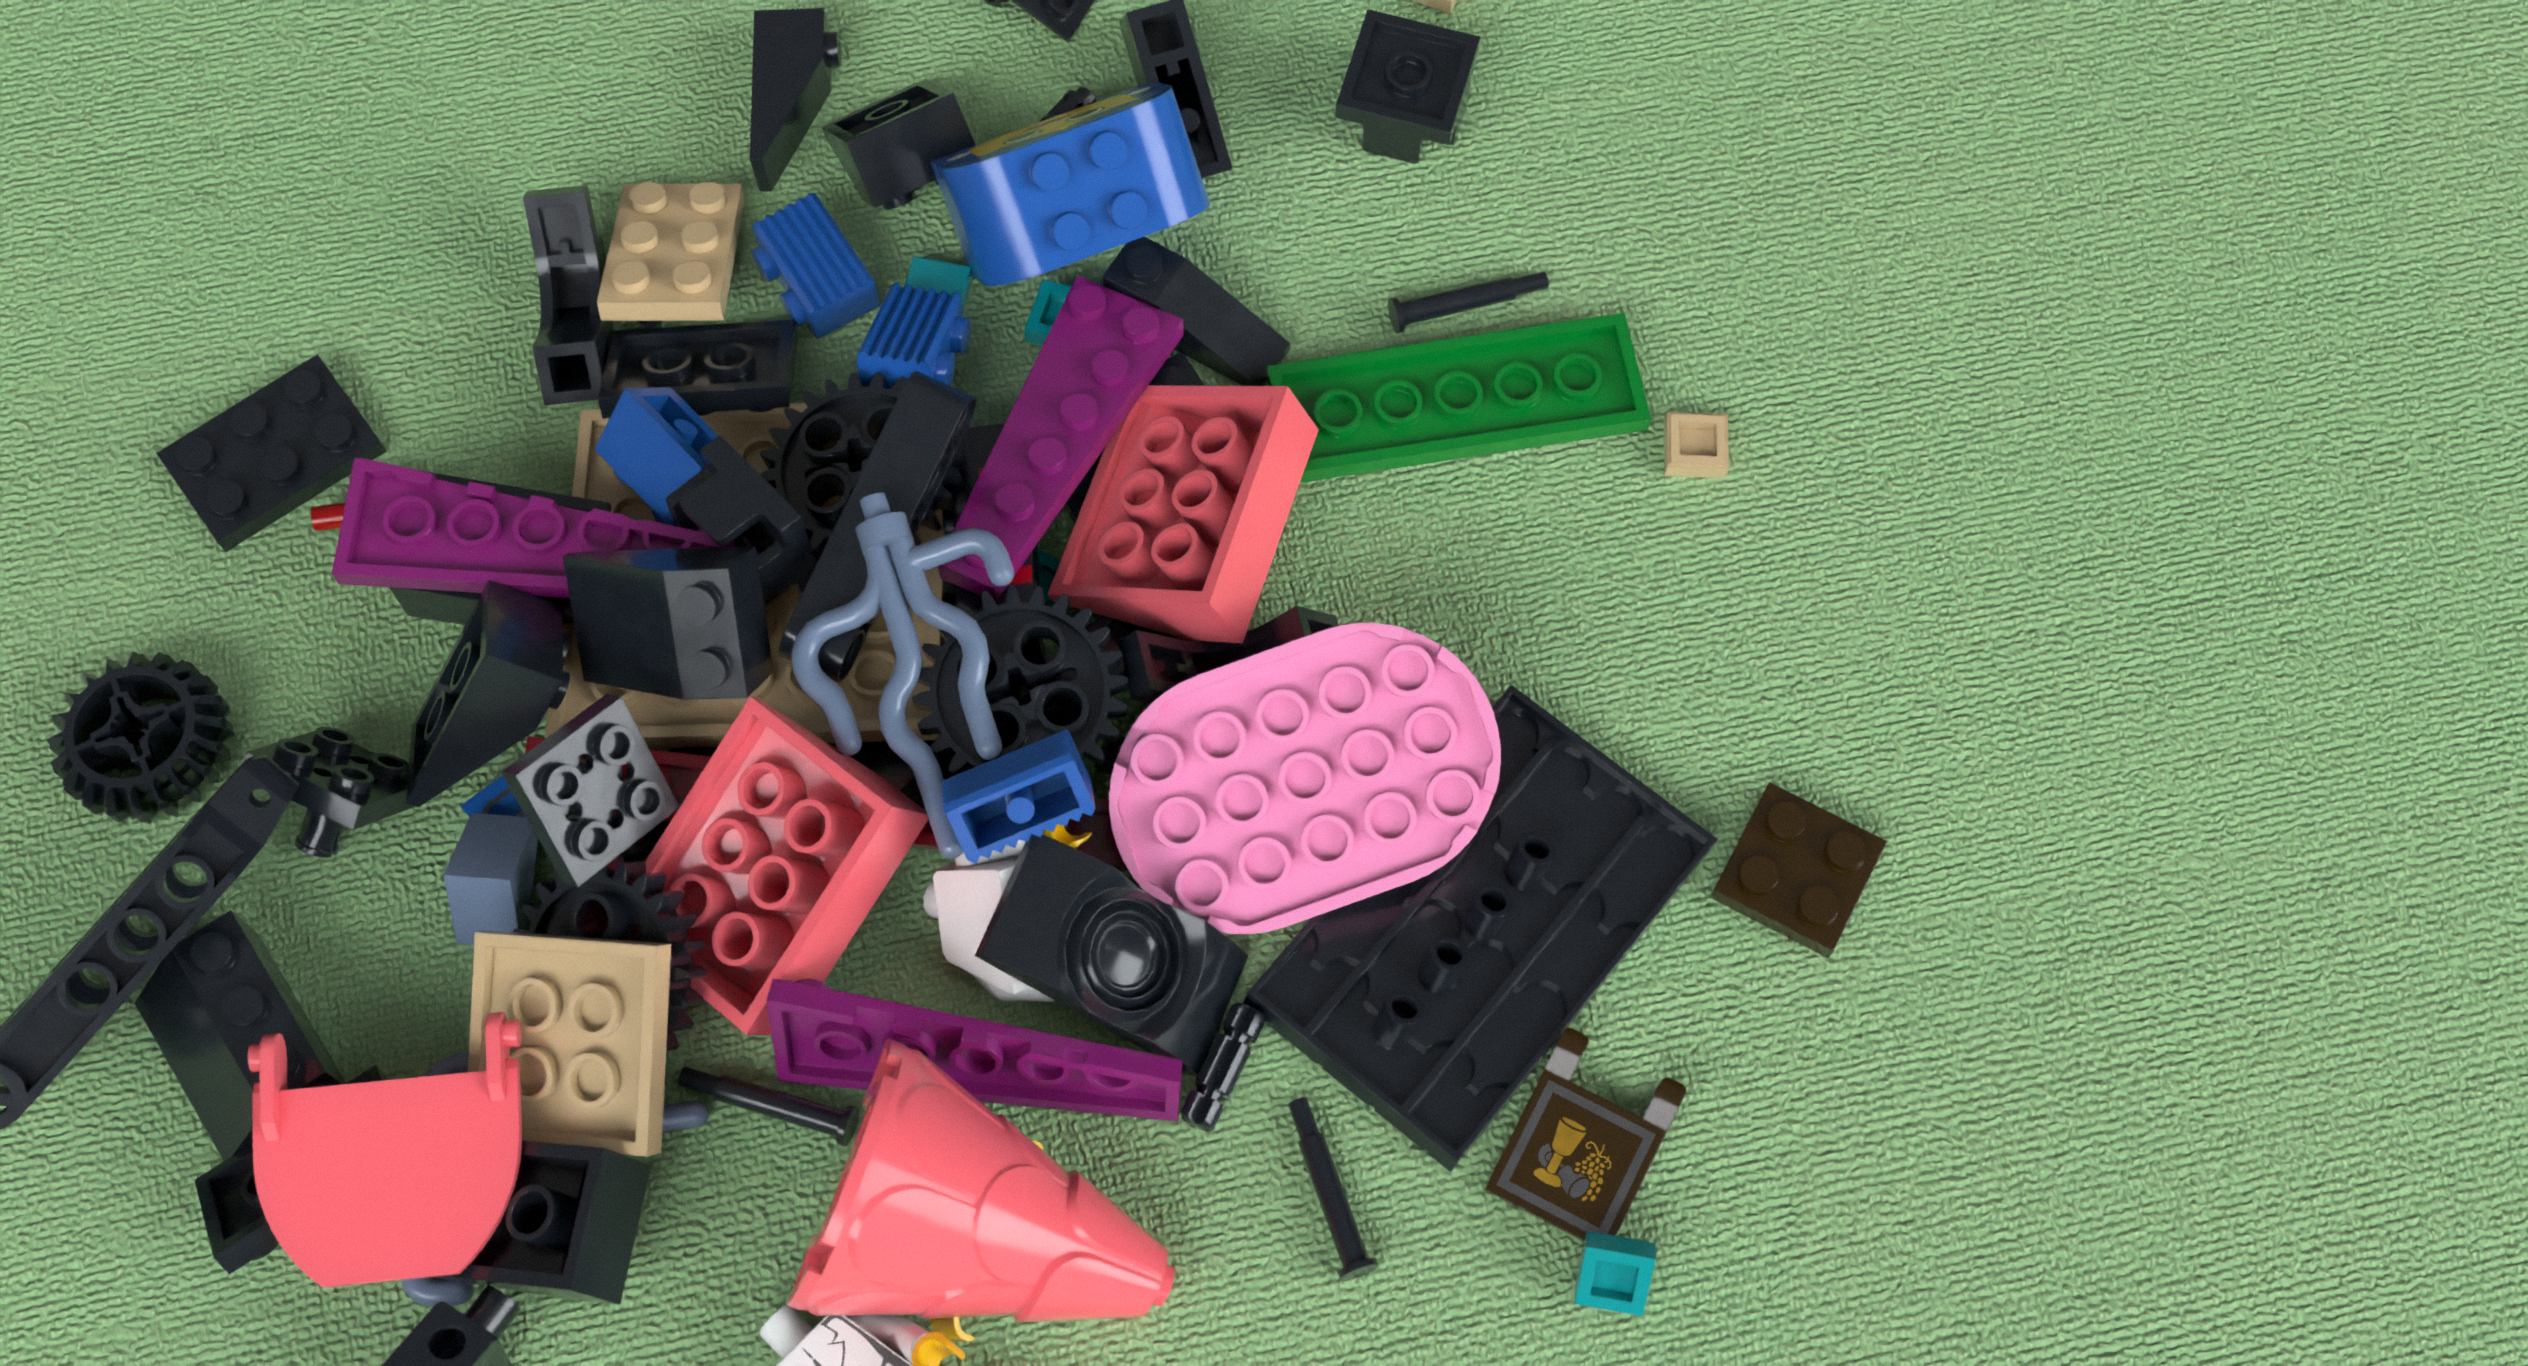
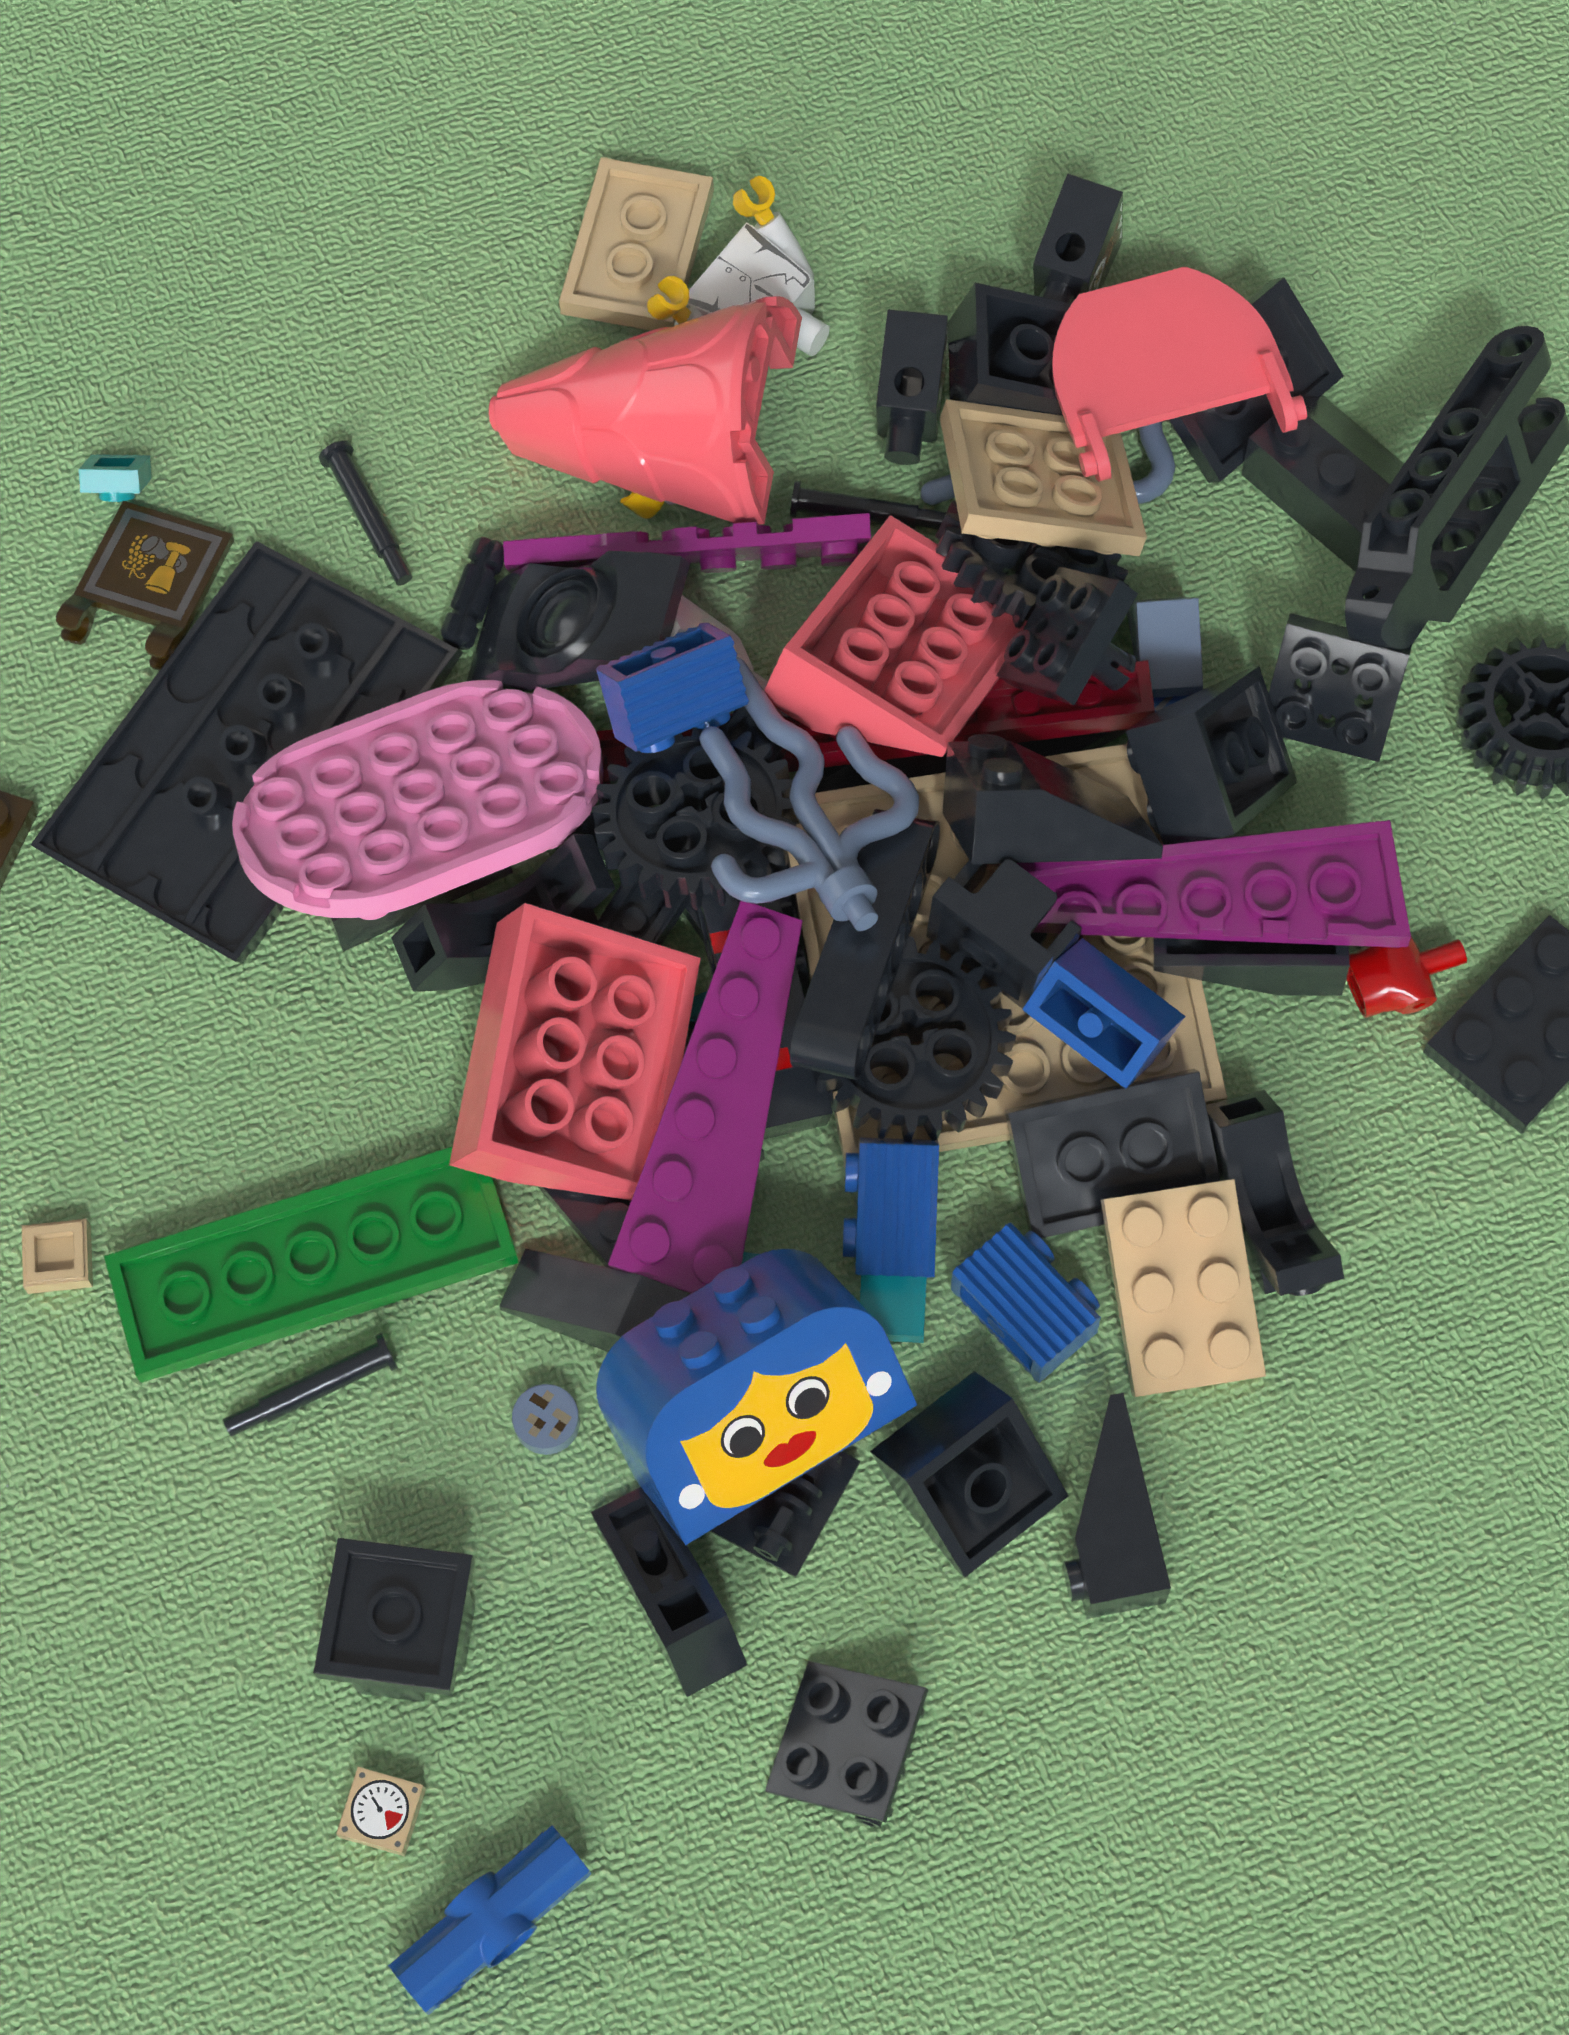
camera: 175 degrees right, 0 degrees up
none -> sand blue tile [512,1384,580,1455]
none -> black torso [876,309,948,465]

